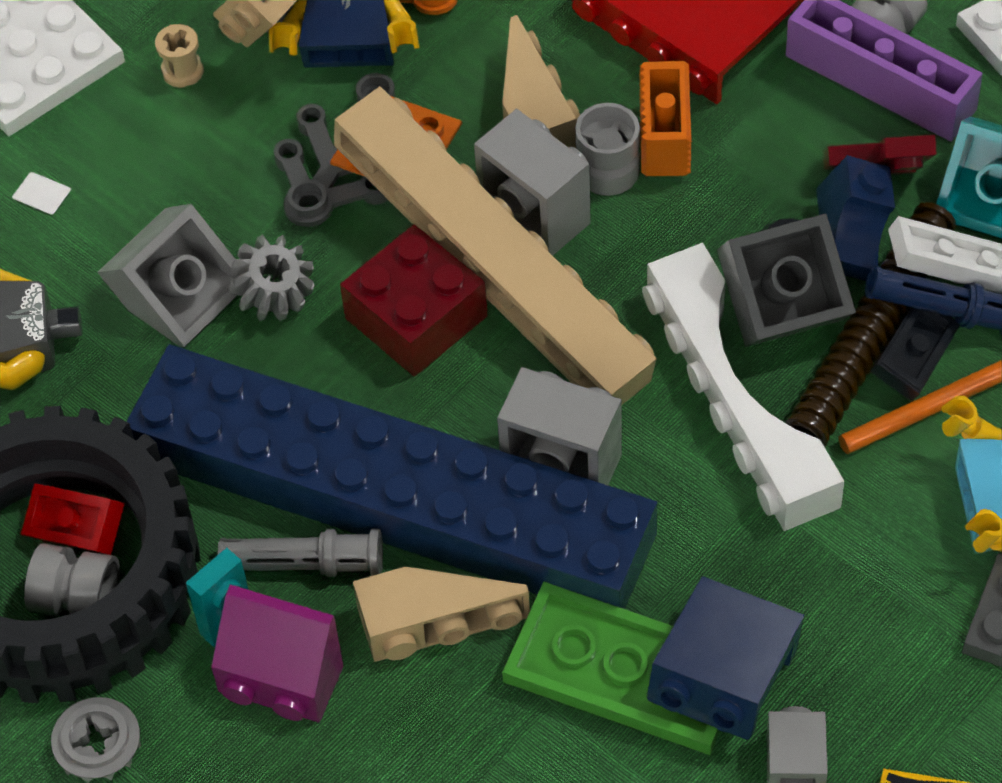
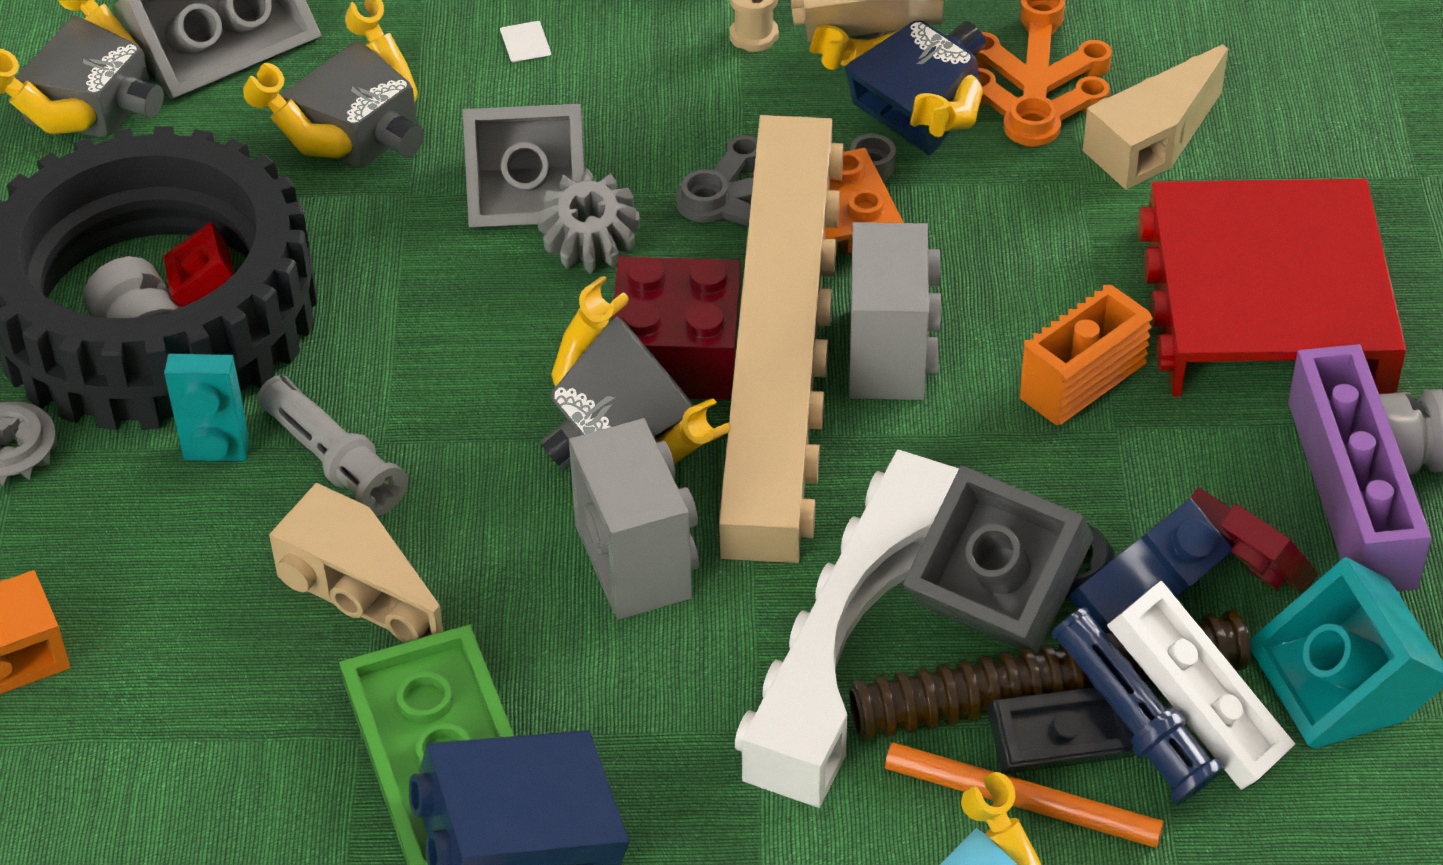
camera: 45 degrees right, 10 degrees down
dark blue brick [126,344,658,609] -> none
magenta slope [211,584,344,723] -> none
tan slope [502,15,580,148] -> none
light grey wheel [575,102,640,196] -> none
none -> torso [540,276,730,471]

